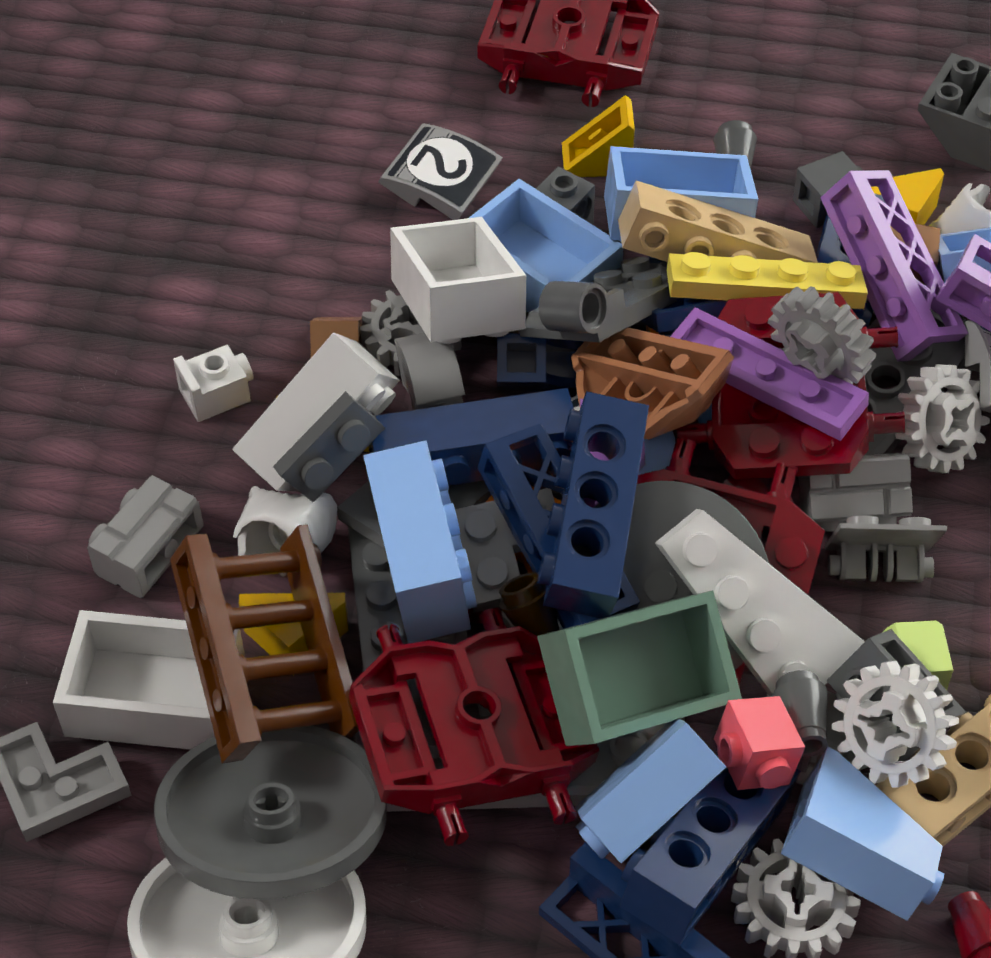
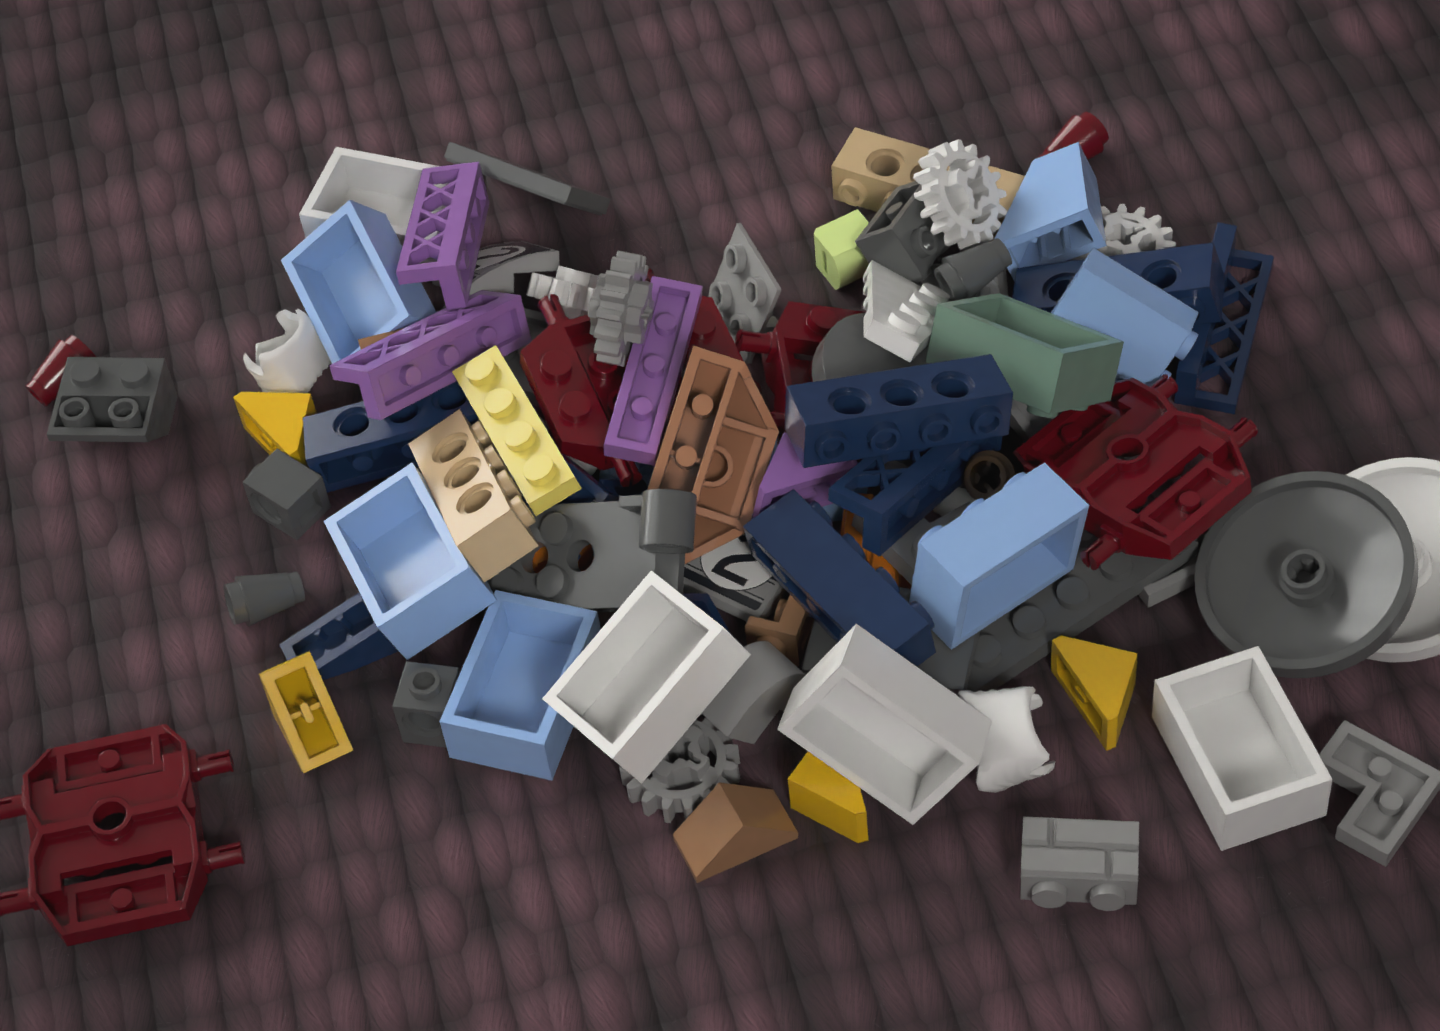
camera: 110 degrees left, 0 degrees up
reddish brown fence [170,524,359,764] -> none
white brick [173,344,254,422] -> none
dark grey plate [273,391,385,502] -> none
slope [378,123,503,220] -> none
coral brick [714,696,805,790] -> none

